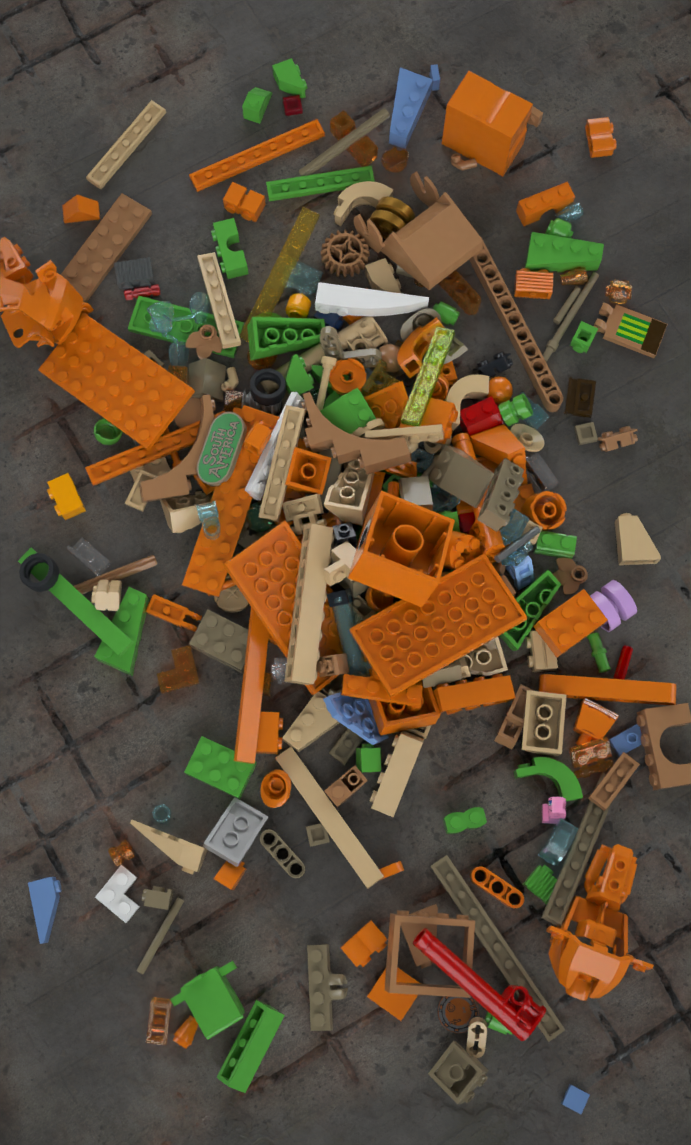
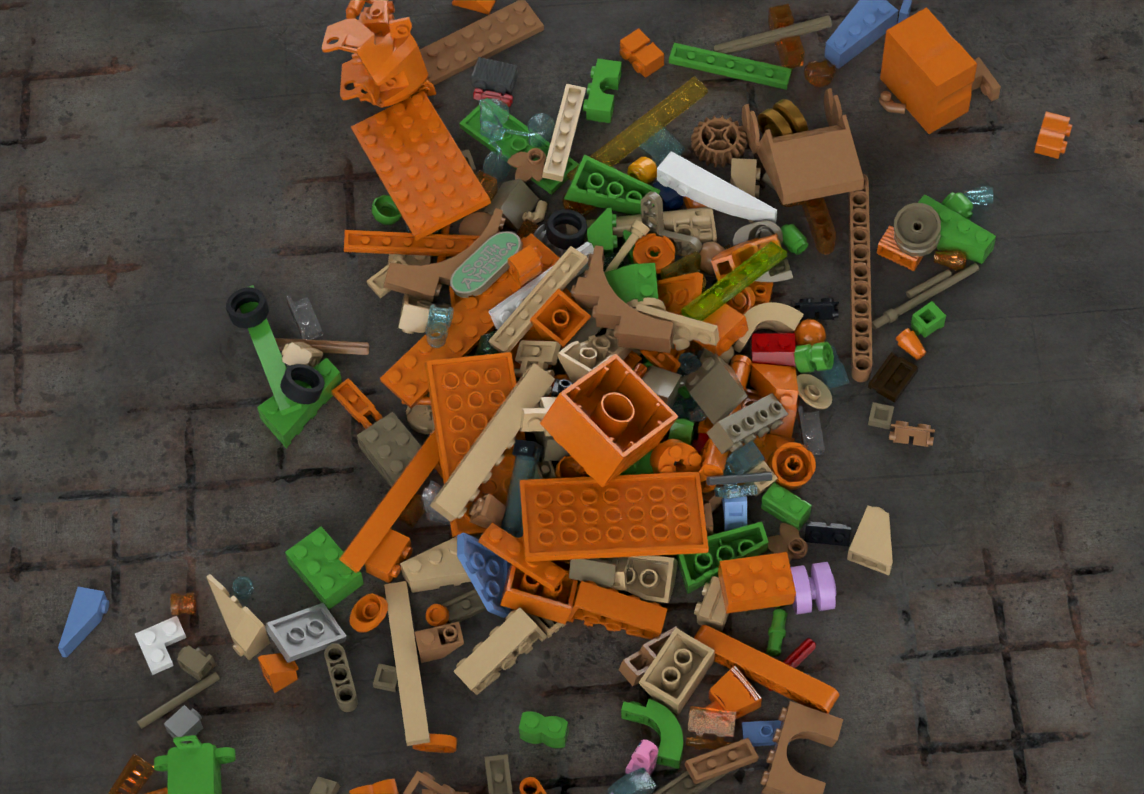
camera: 30 degrees right, 15 degrees down
light orange brick [47,473,86,520] -> none
clear orange plate [157,645,200,694] -> none
orange tile [189,119,325,192] -> none
tan arch [334,181,394,226] -> none
bright green brick [356,744,381,773] -> none
orange arch [516,181,575,226] -> none
tile [594,303,668,358] -> none
clear orange head [605,279,632,304] -> none
none -> light grey brick [164,705,203,744]
none -> black tyre [280,364,325,404]
none -> orange tile [426,604,449,627]
none -> black hinge [804,520,851,546]
none -> dark tan wheel [894,203,941,257]
none -> orange cone [896,328,927,360]

